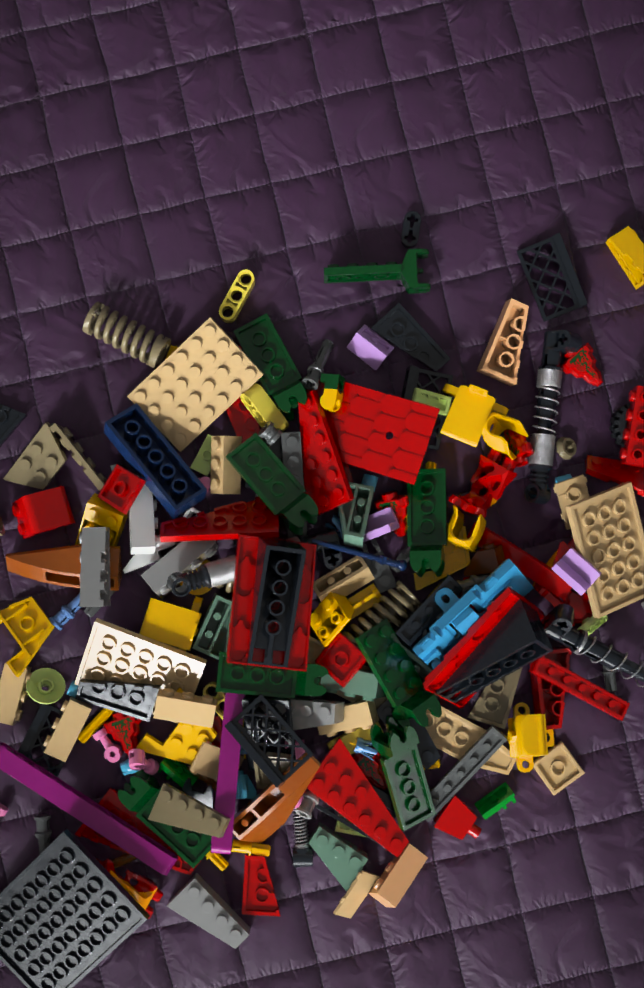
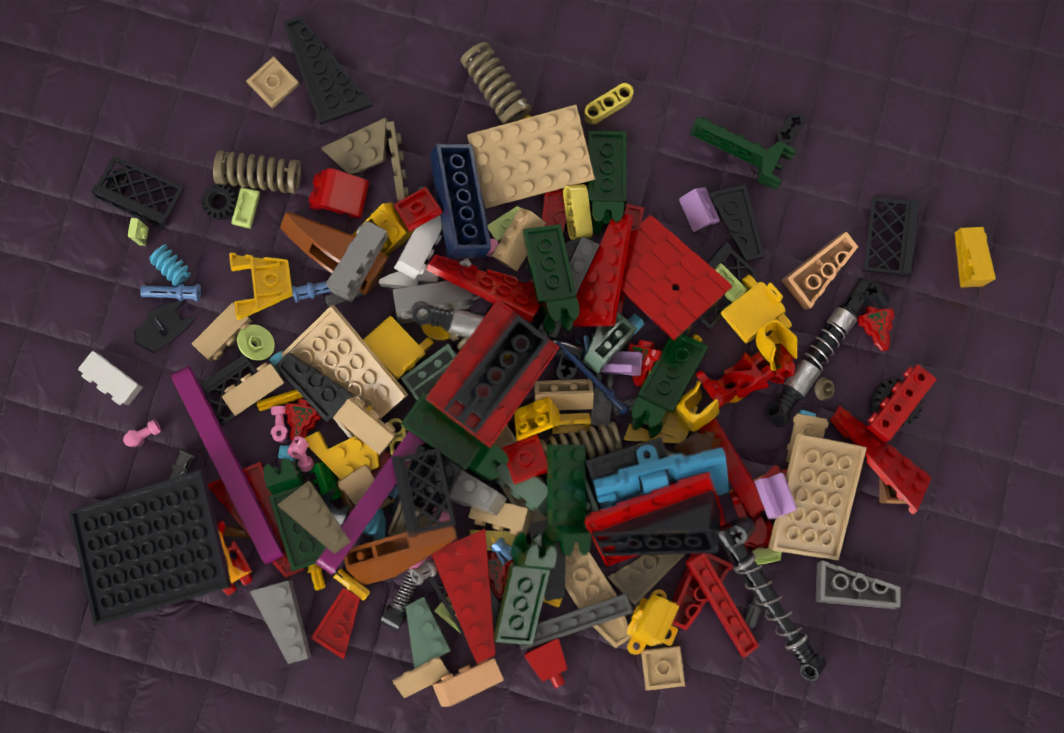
camera: 25 degrees right, 5 degrees down
dark grey wheel [258,421,282,445] -> none
dark grey pin [302,339,334,390] -> none
leg [320,373,345,413] -> none
green plate [475,782,516,820] -> none

